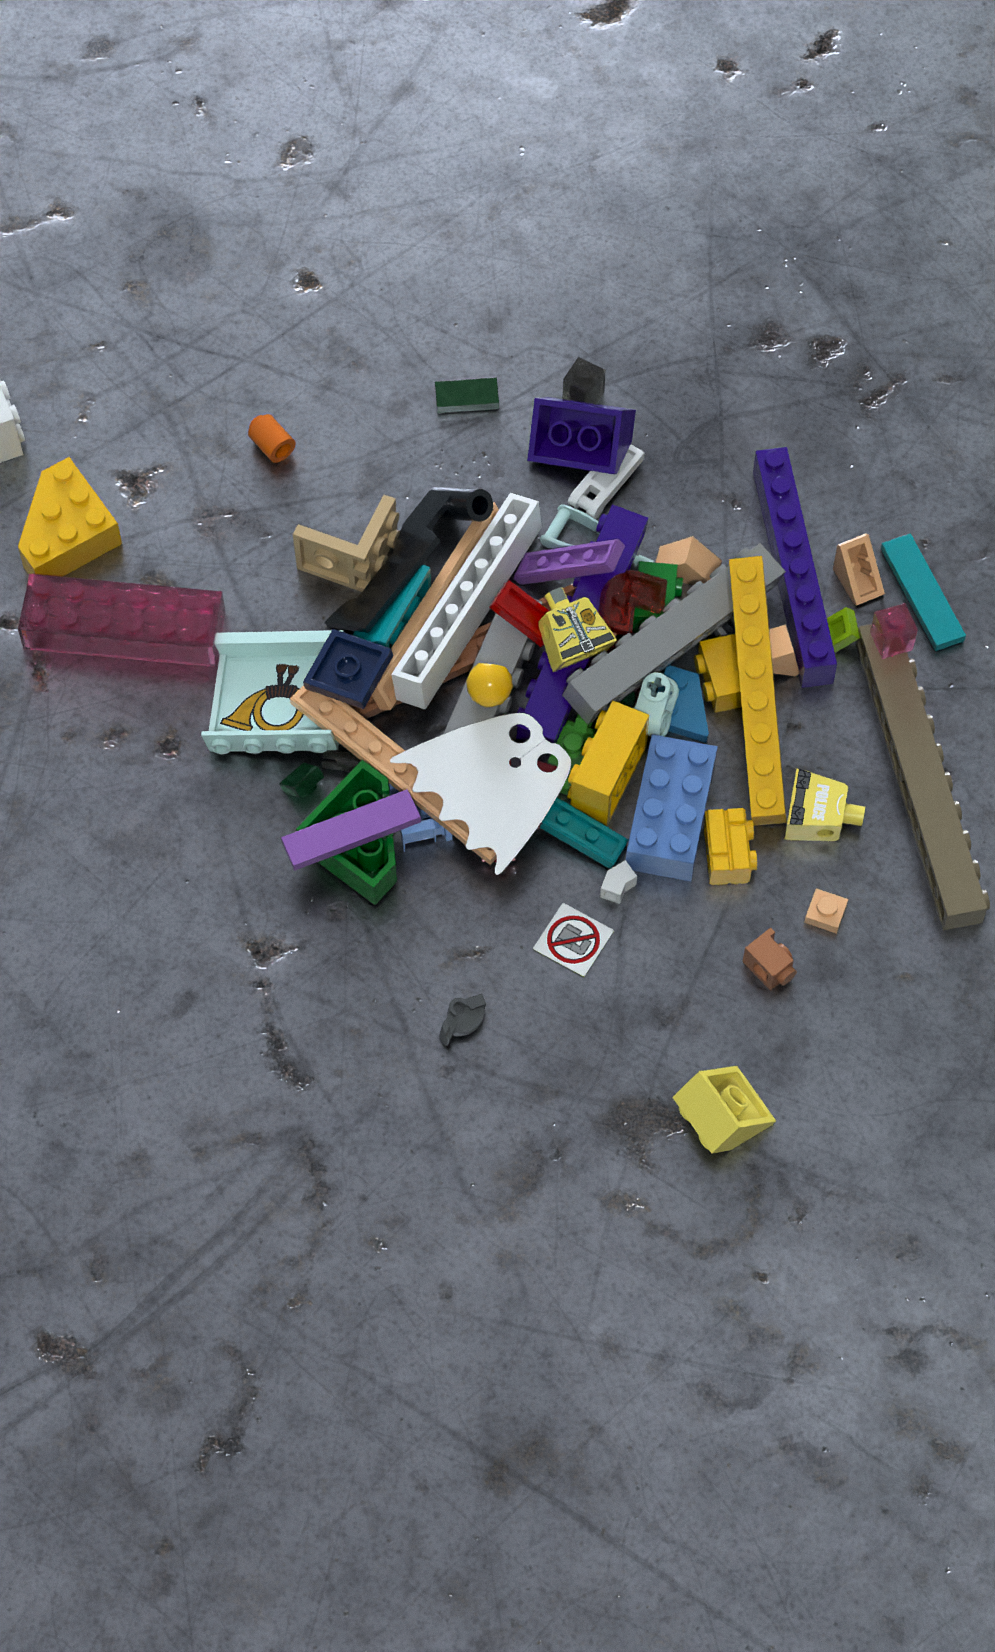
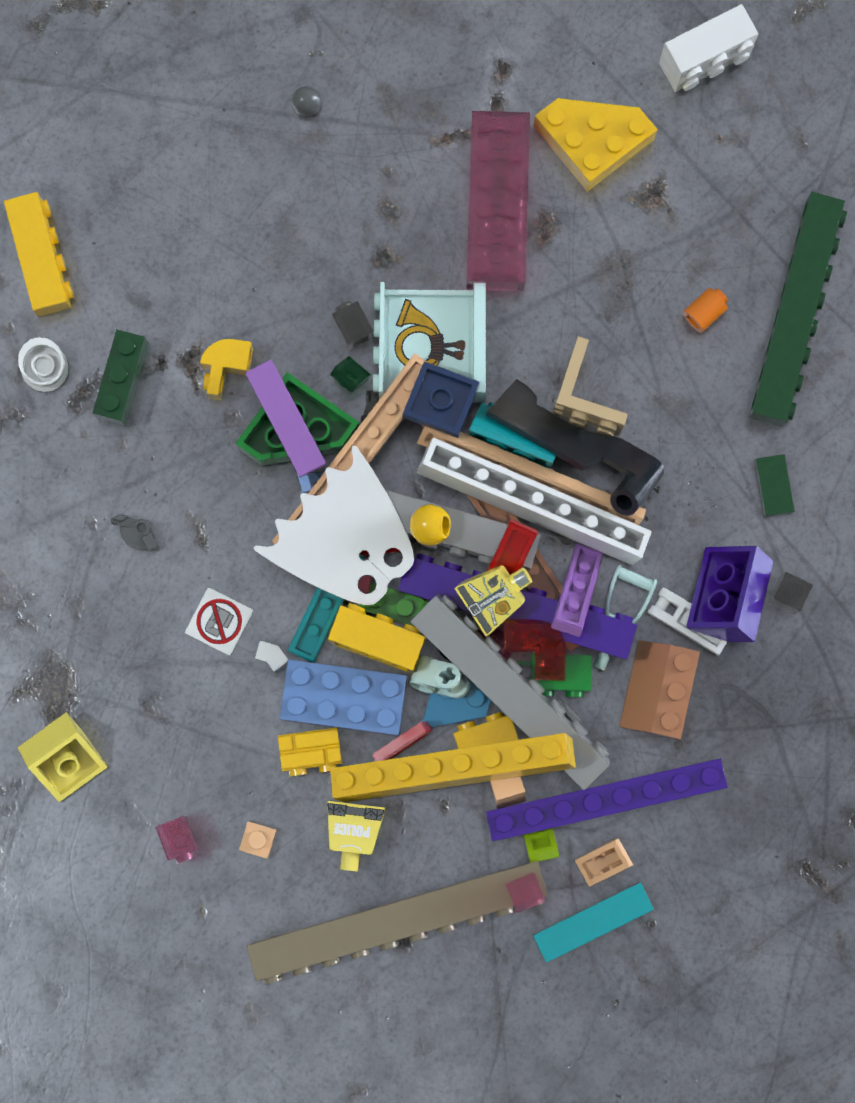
camera: 85 degrees right, 20 degrees up
light nougat slope [655,536,722,585] -> none
nougat brick [743,927,797,991] -> none
none -> yellow brick [4,192,74,317]
none -> white piece [18,337,68,392]
none -> dark green brick [92,329,149,427]
none -> clear pink brick [155,816,199,864]
none -> yellow brick [200,339,253,401]
none -> clear smoke brick [332,301,374,351]
none -> tile [372,721,433,761]
none -> nougat slope [619,640,700,741]
none -> dark green brick [748,191,847,427]

